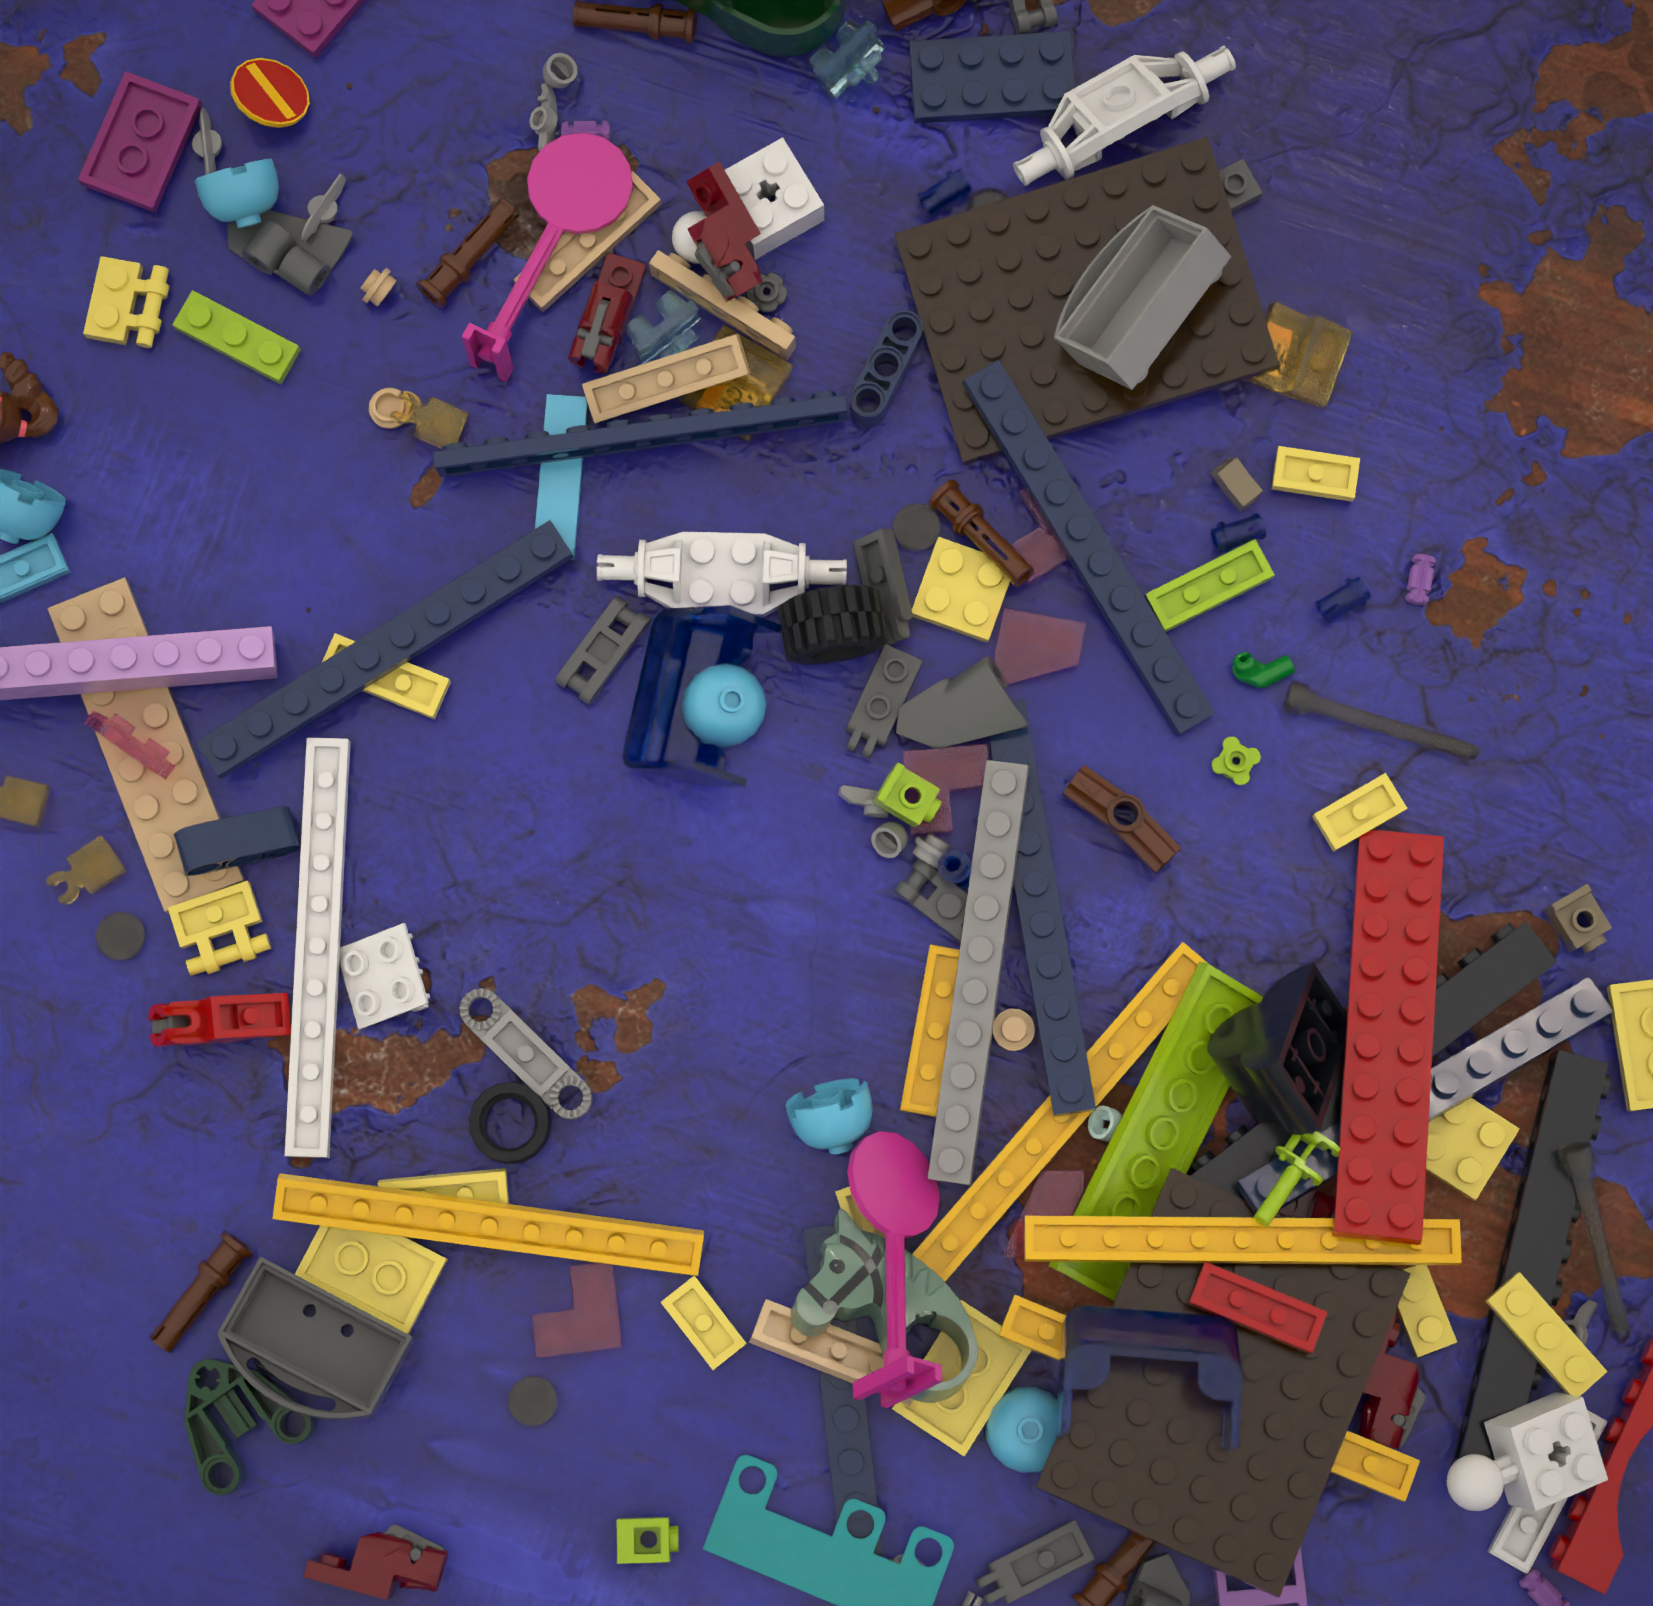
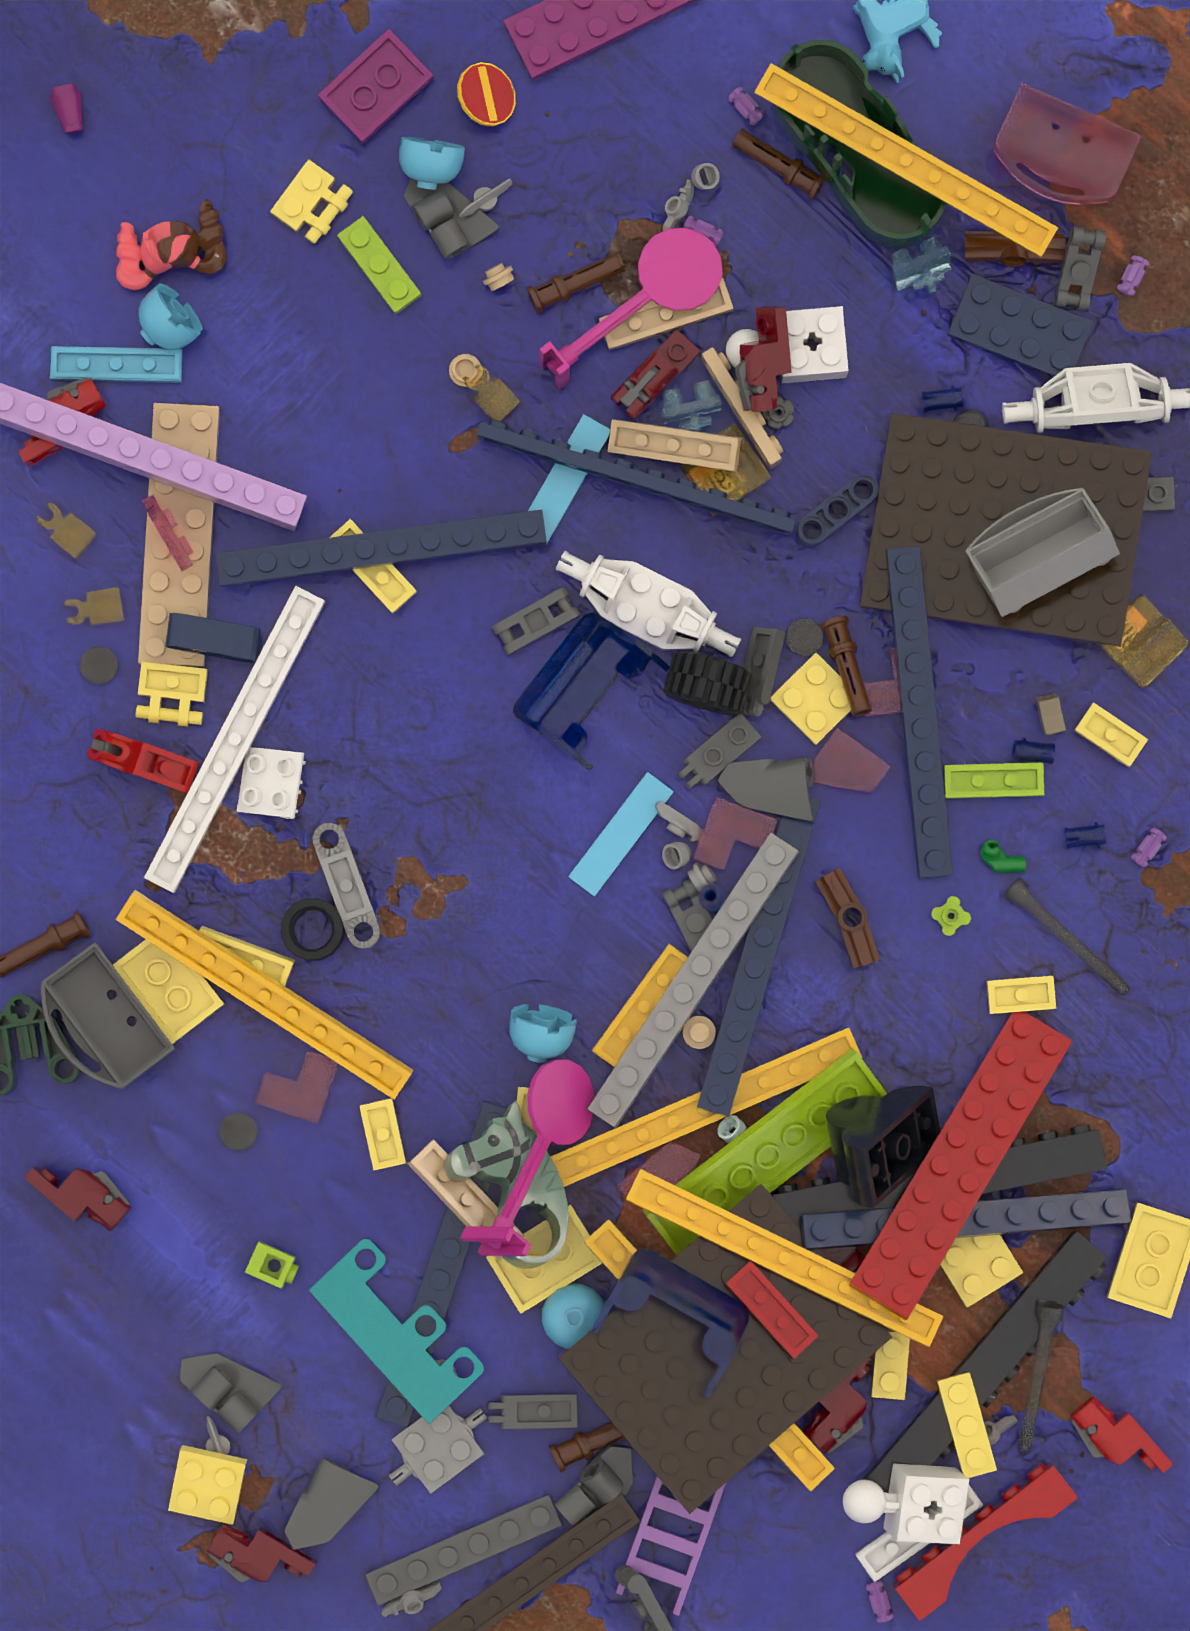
camera: 25 degrees right, 5 degrees up
light grey piece [192,108,222,175] -> none
medium azure cylinder [681,664,767,748] -> none
lime brick [872,763,942,828] -> none
lime piece [1254,1131,1341,1227] -> none
dark tan brick [1544,884,1612,954] -> none
none -> medium azure tile [568,772,674,897]

